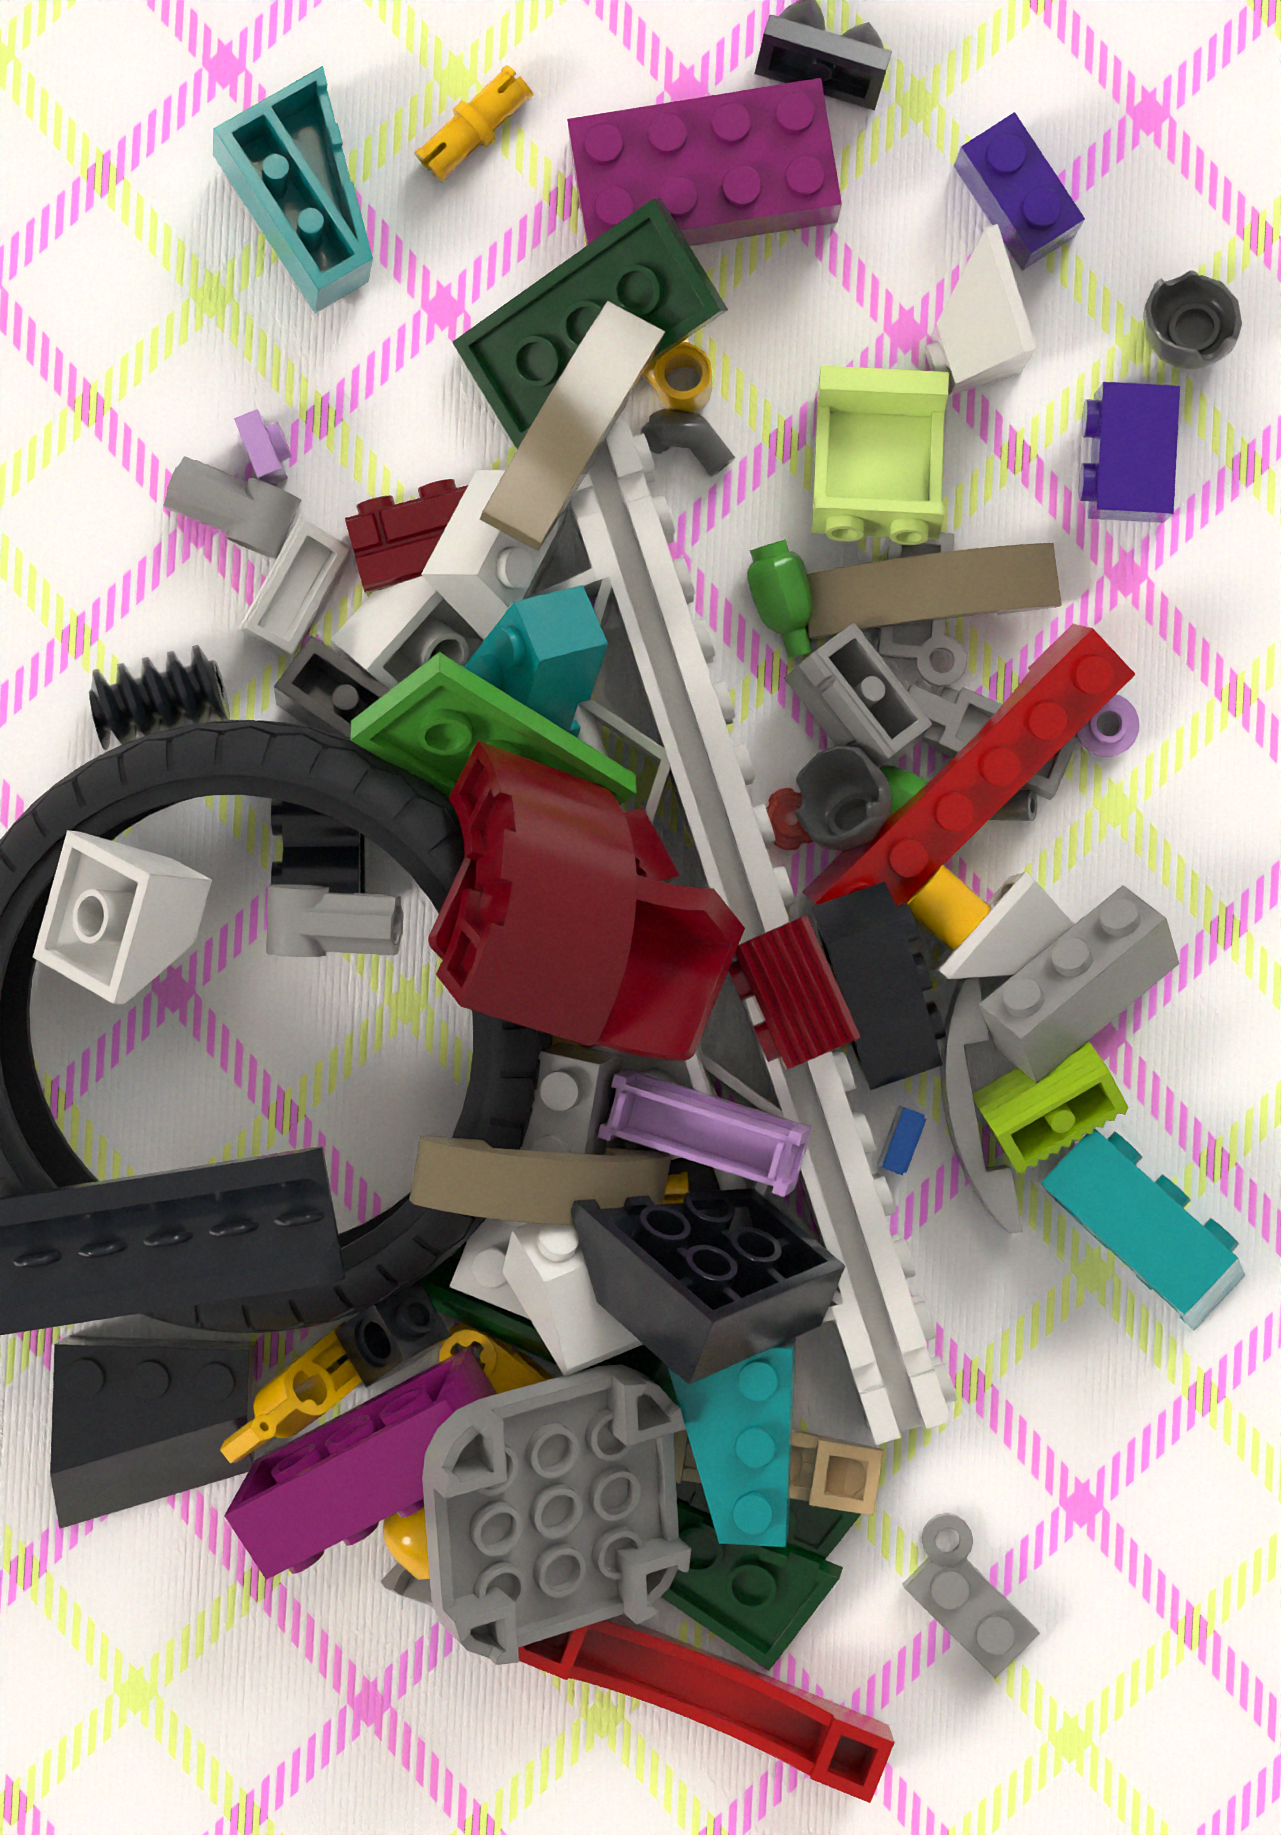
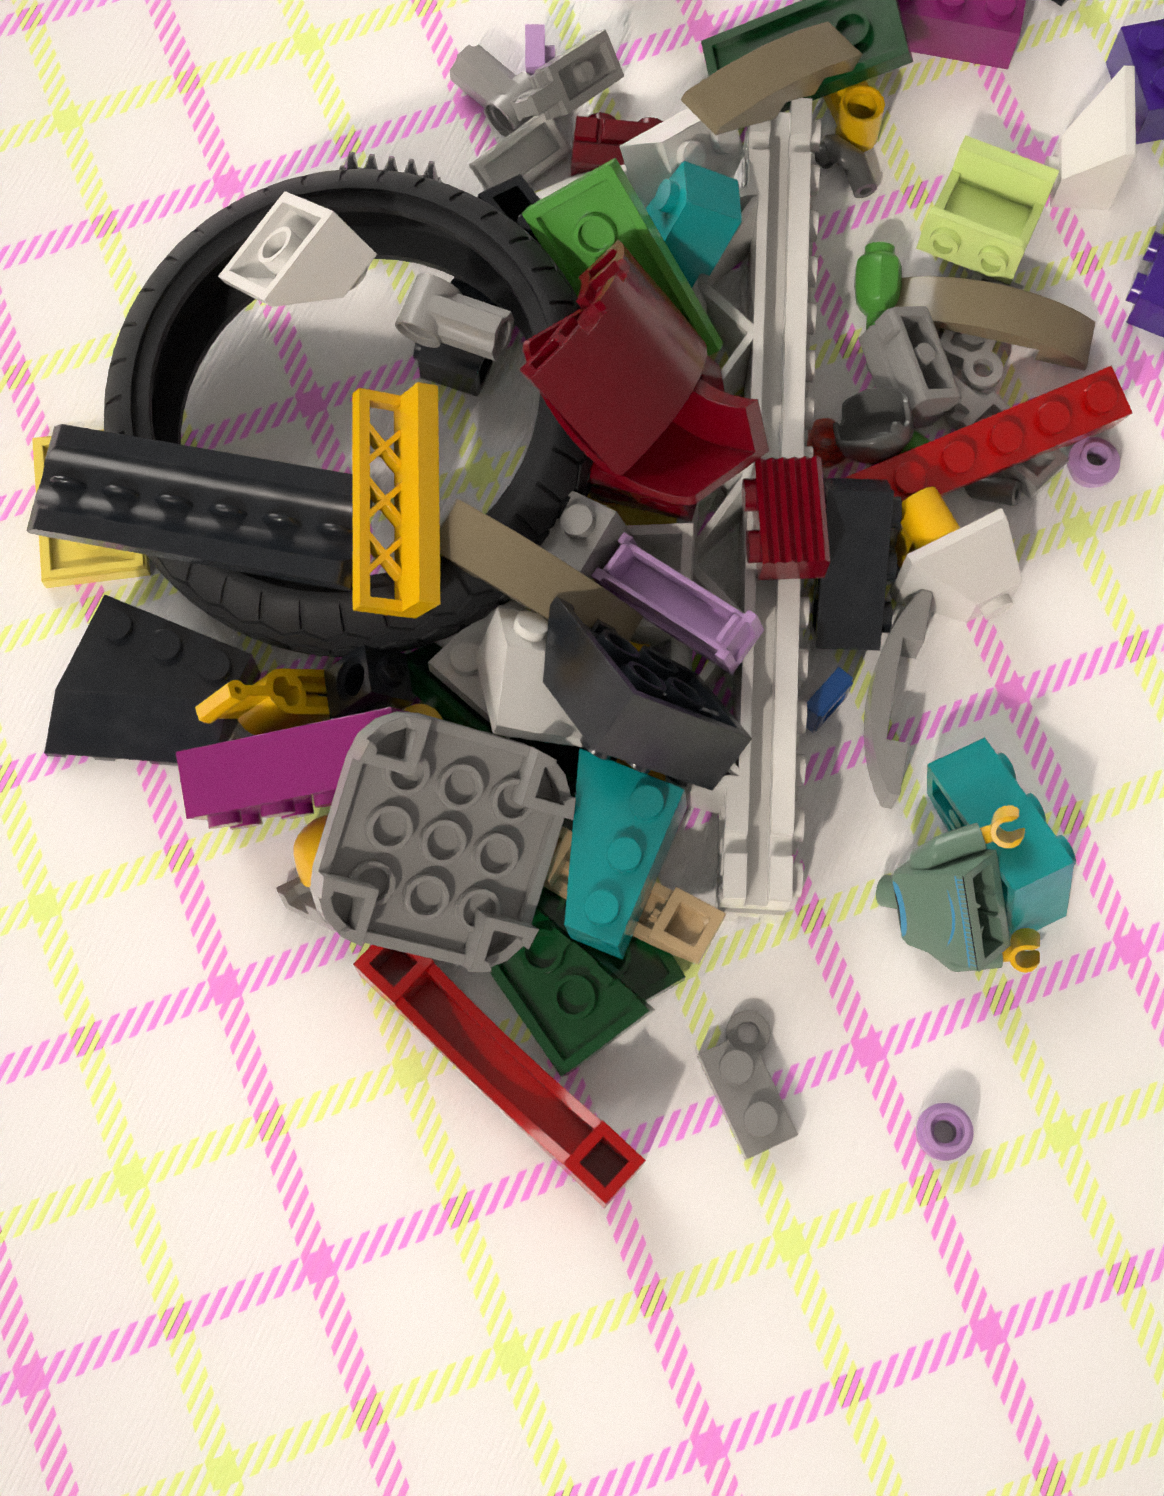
camera: 20 degrees right, 15 degrees down
lime brick [972,1041,1129,1173] -> none
light grey brick [979,885,1180,1083] -> none
none -> yellow fence [352,382,441,619]
none -> light grey hinge [511,29,625,121]
none -> sand green torso [876,805,1040,973]
none -> lavender plate [915,1103,974,1161]

